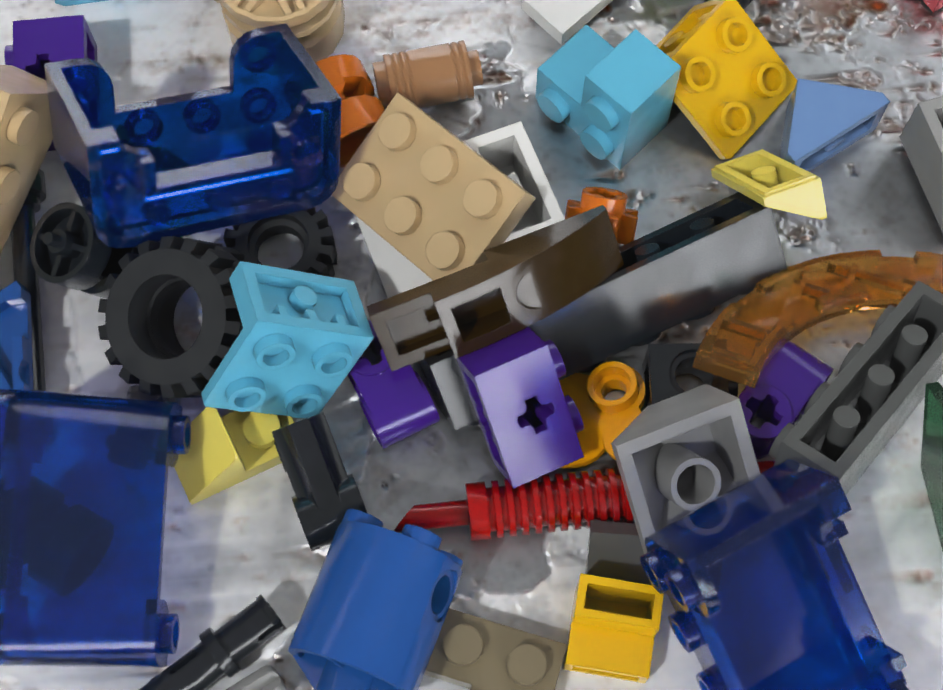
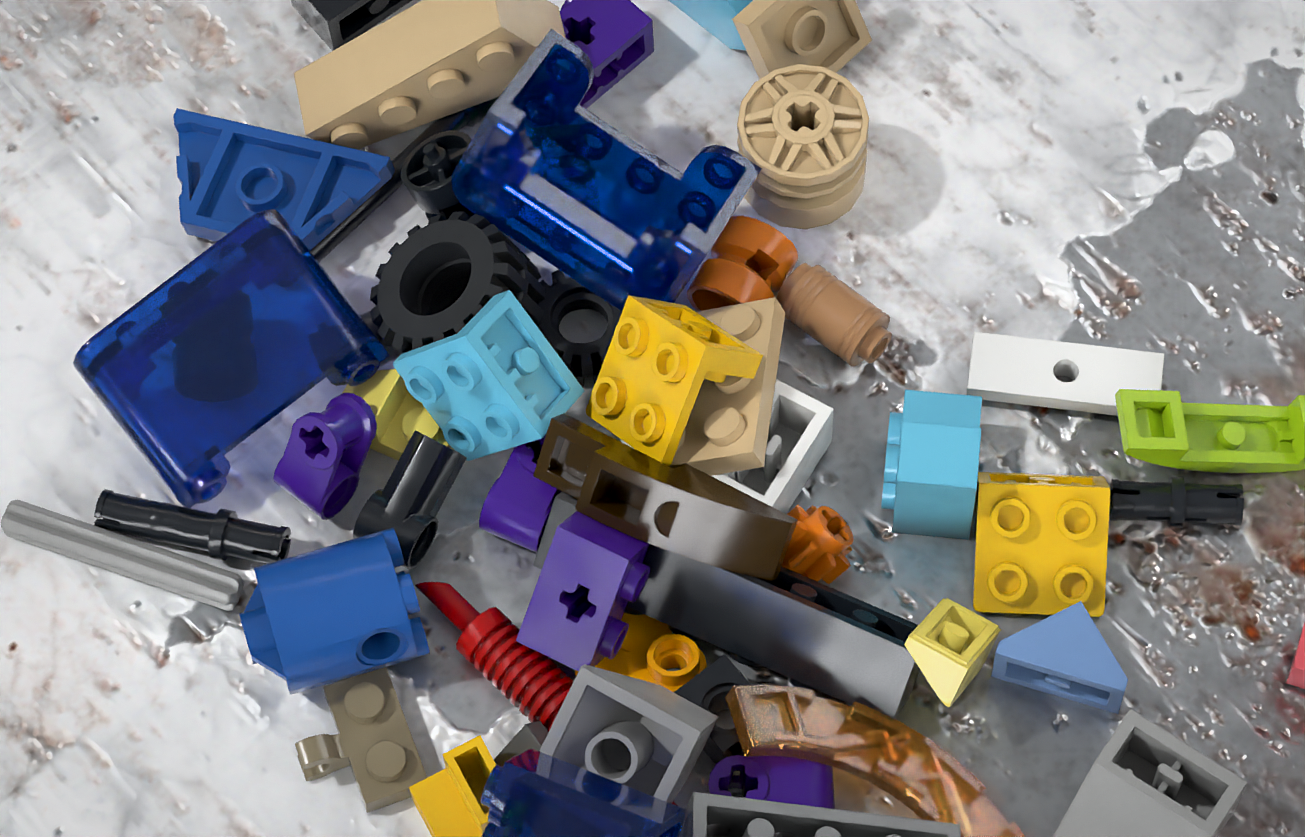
camera: 55 degrees right, 5 degrees down
none -> dark purple piece [273,393,377,520]
none -> yellow bracket [586,295,763,466]

